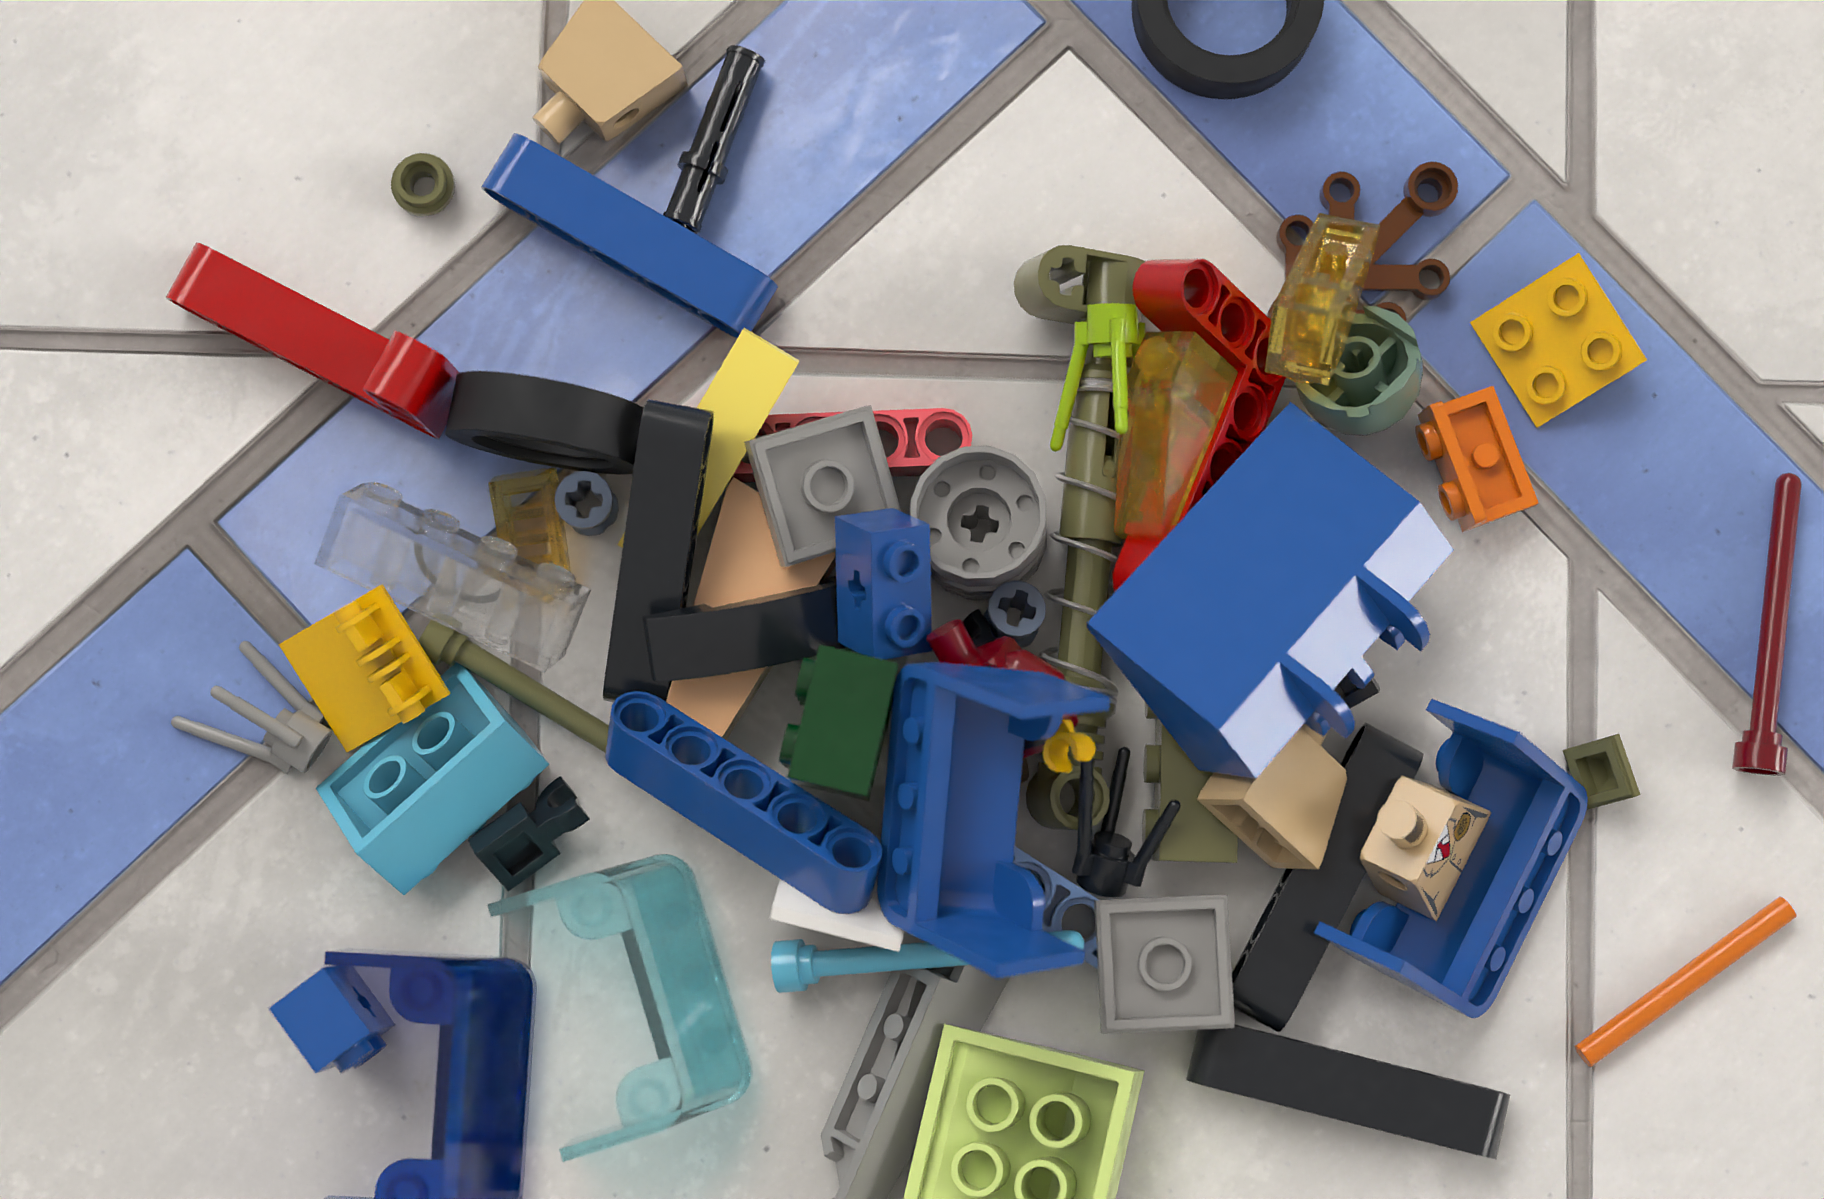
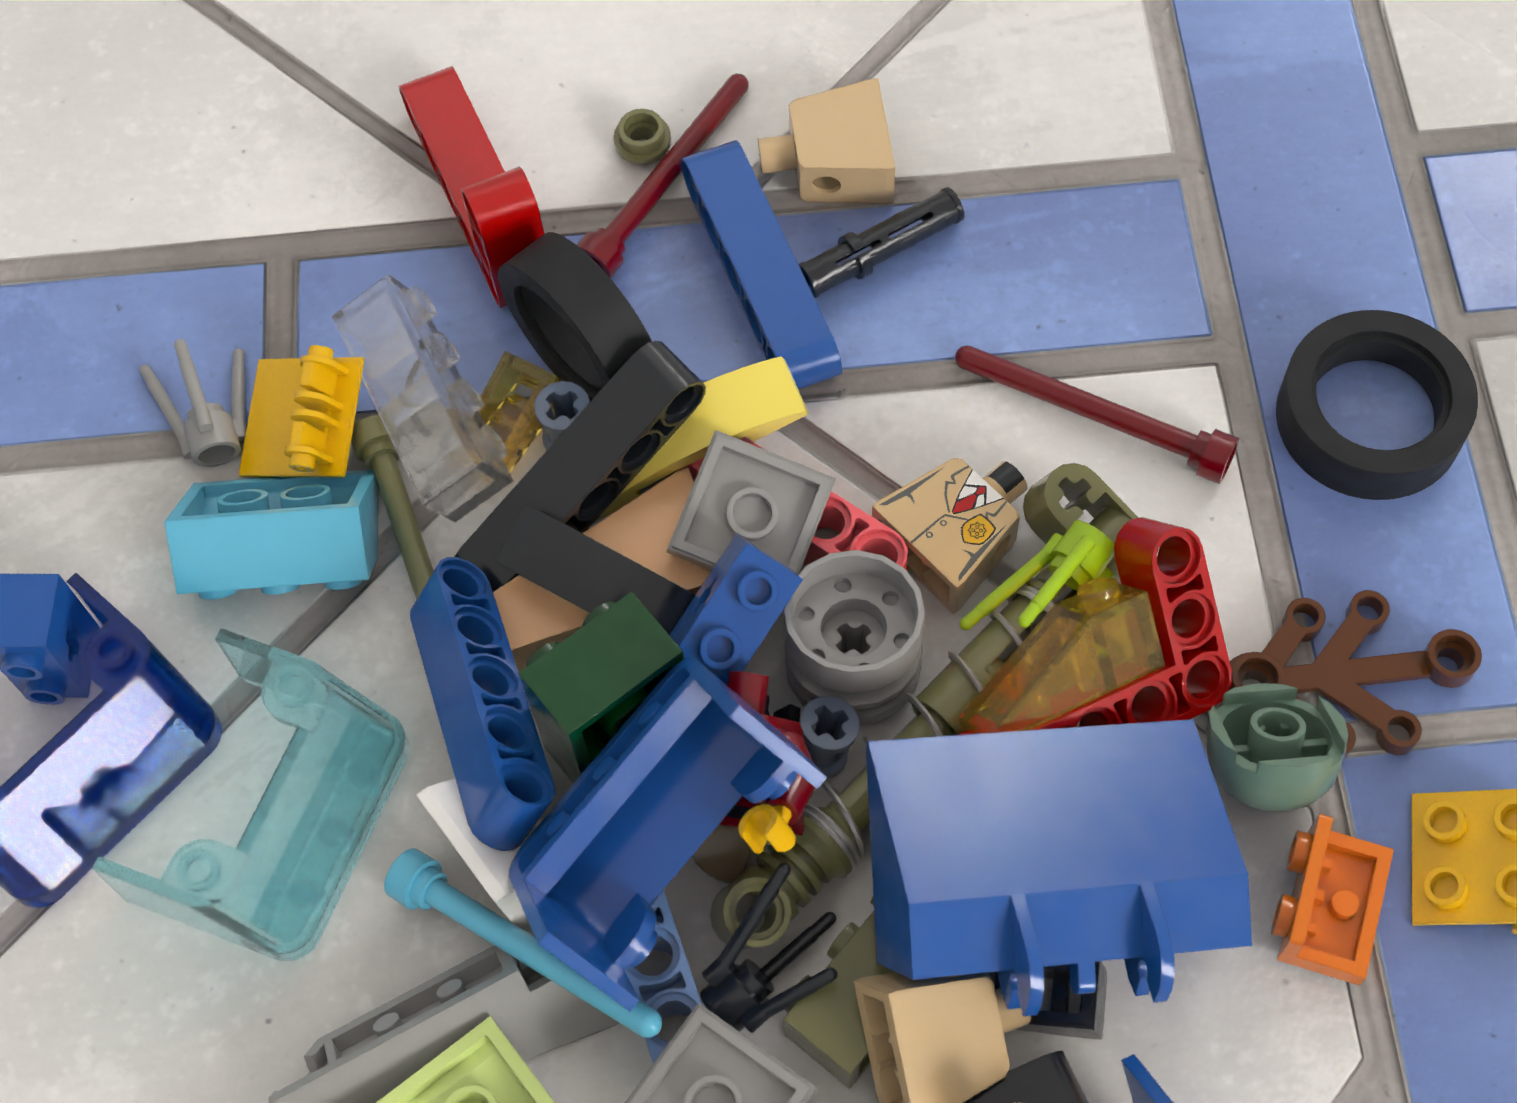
camera: 45 degrees right, 20 degrees down
black plate [468,776,590,892] -> none
clear yellow slope [1265,213,1380,386] -> none
none -> dark red piece [577,73,749,279]
none -> tan torso [872,458,1028,614]
none -> dark red piece [955,345,1240,484]

